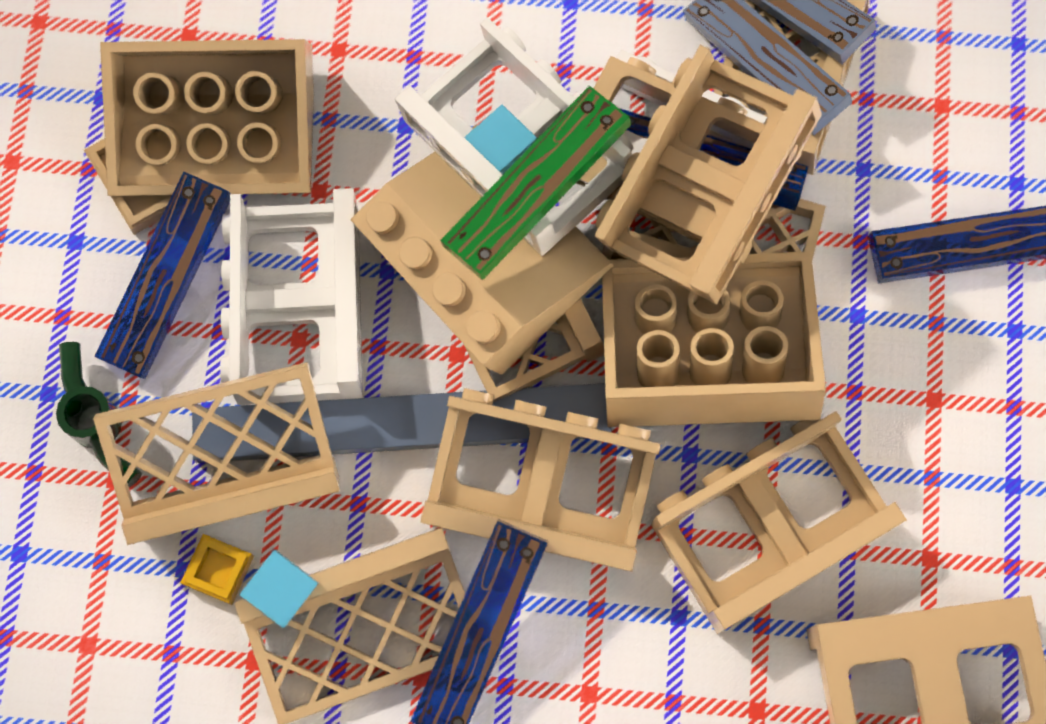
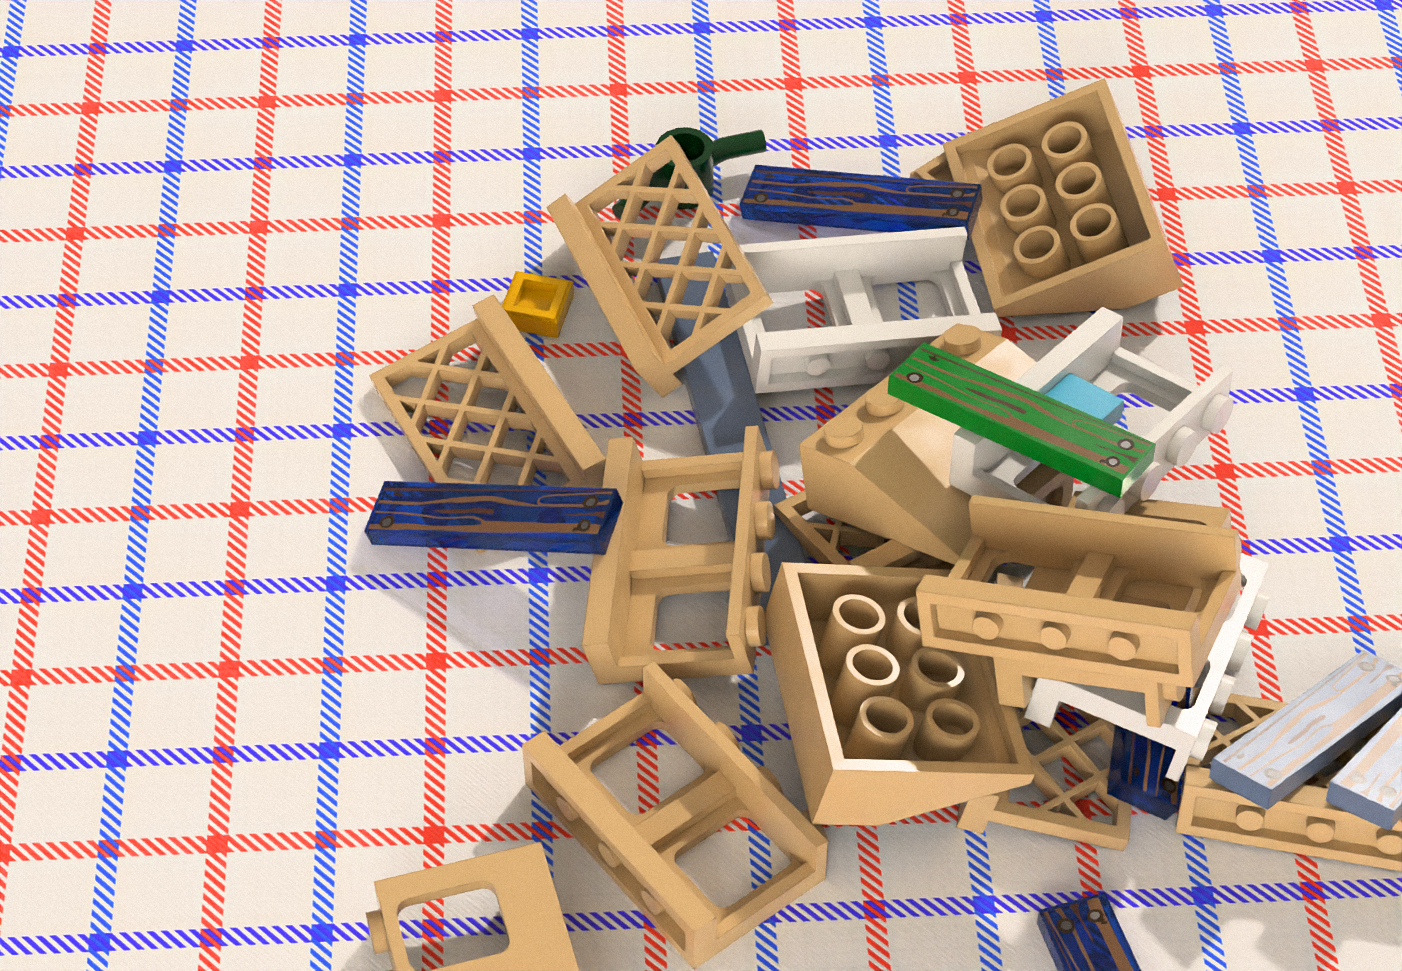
camera: 85 degrees right, 25 degrees down
medium azure tile [239,549,319,629] -> none

